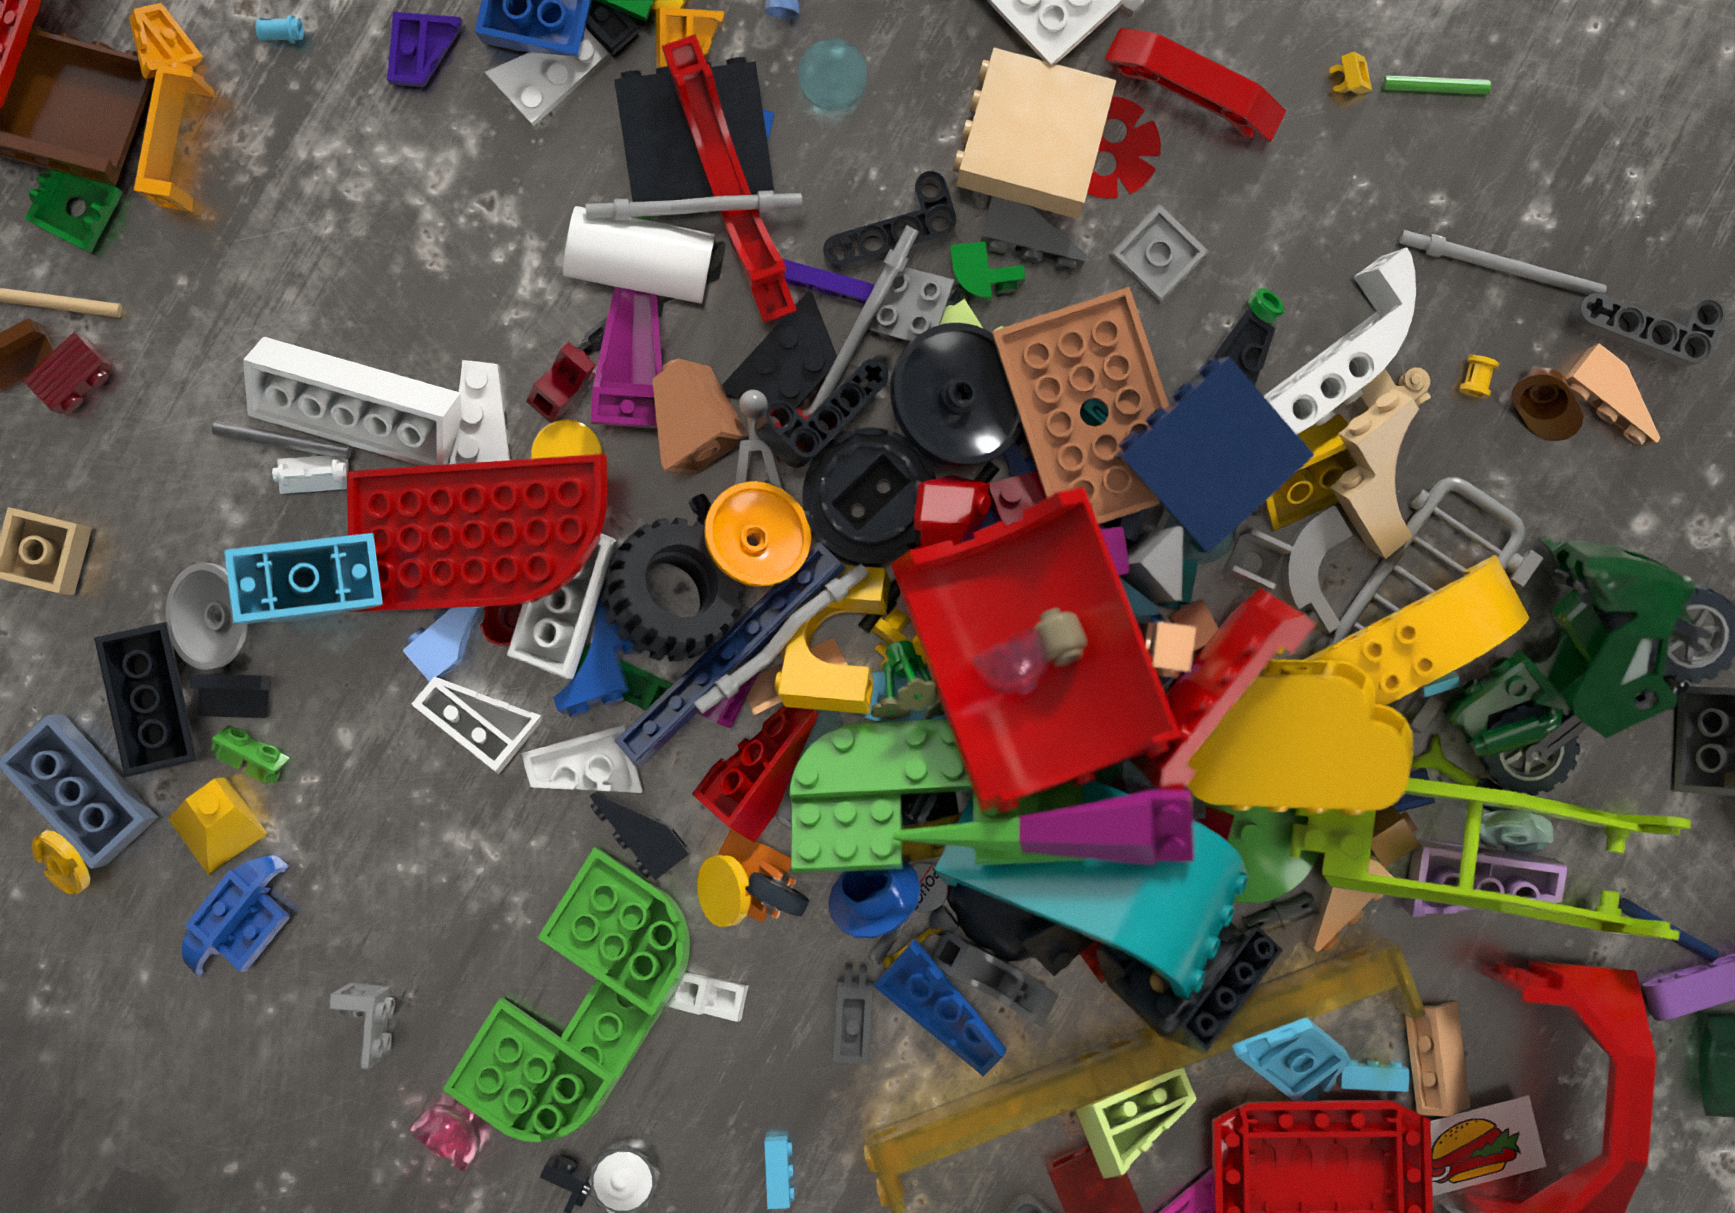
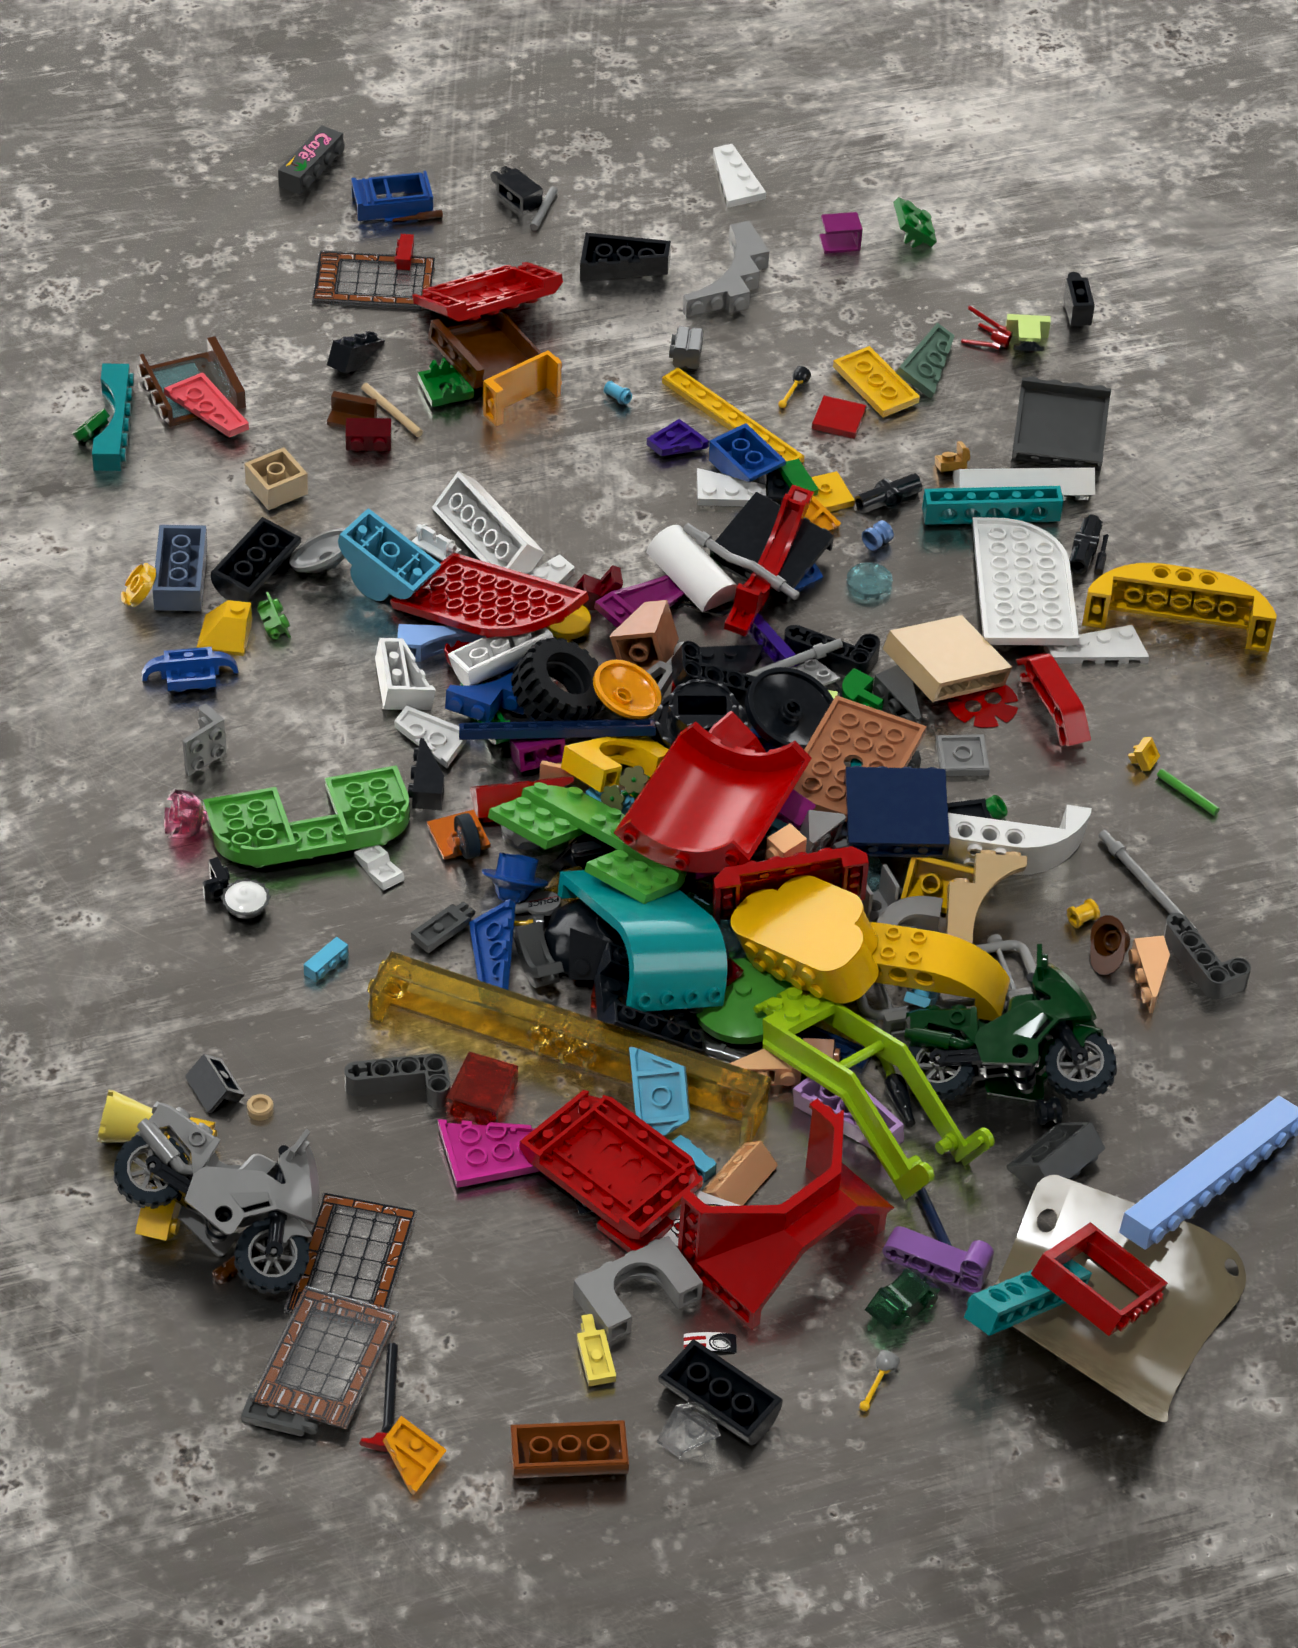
camera: 35 degrees right, 40 degrees down
light orange wing [129,3,203,79] -> none
black panel [190,674,271,718] -> none
flat silver bar [212,421,352,459] -> none
light grey bar [694,563,869,714] -> none
yellow tile [697,855,750,928] -> none
magenta plate [892,790,1195,865] -> none
clear pink cylinder [972,628,1048,696] -> none
dark tan head [1033,608,1087,666] -> none
yellowish green wedge [1076,1065,1197,1179] -> none
tan brick [1353,367,1431,414] -> none
light aqua tile [1479,810,1554,853] -> none

